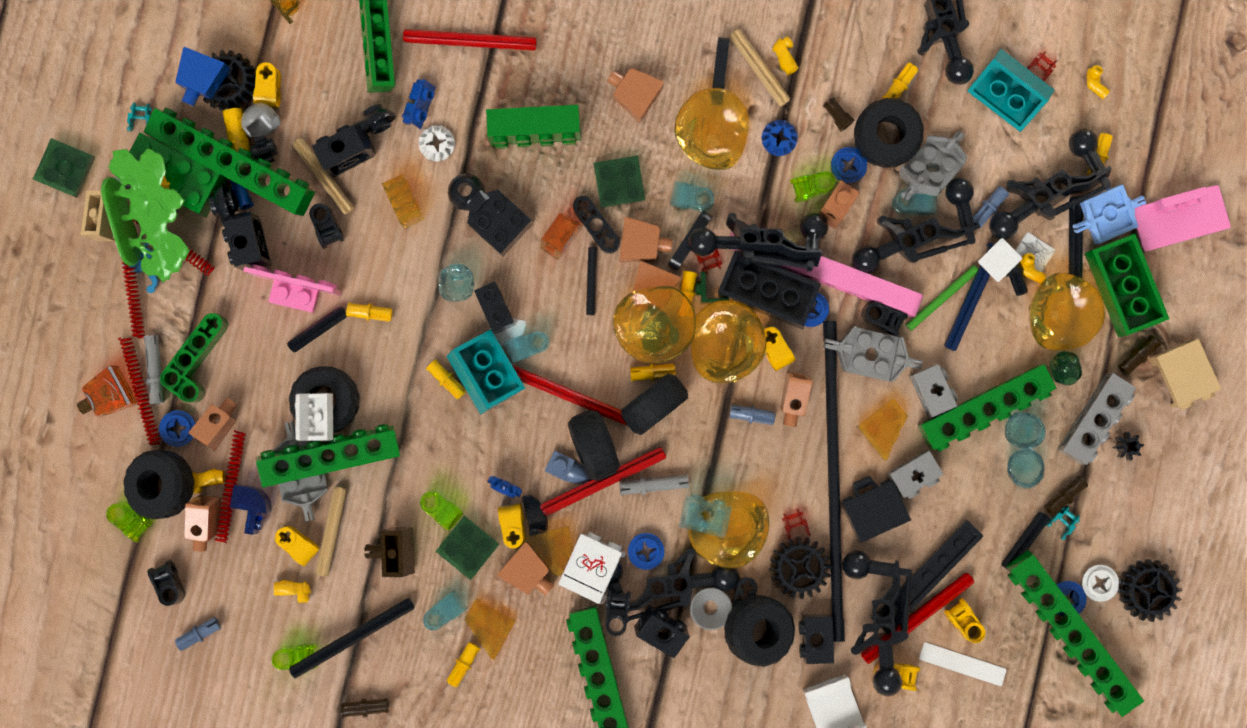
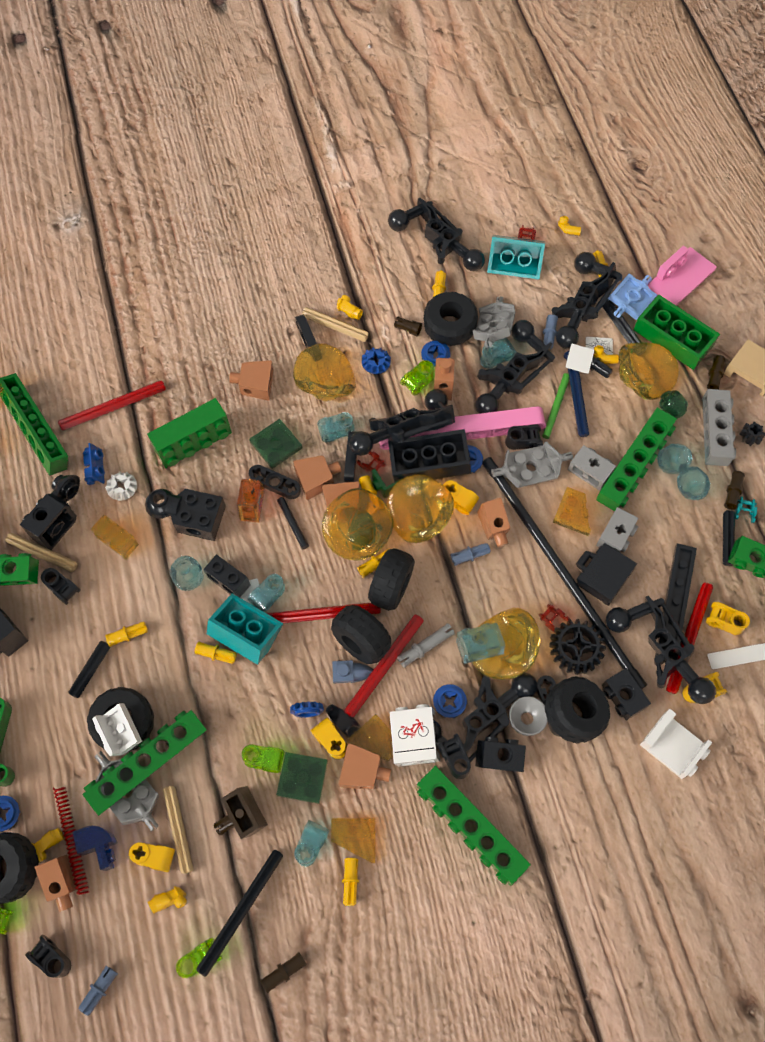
camera: 30 degrees left, 20 degrees down
nougat torso [189,398,238,452] -> none
bright pink bracket [243,264,342,313] -> none

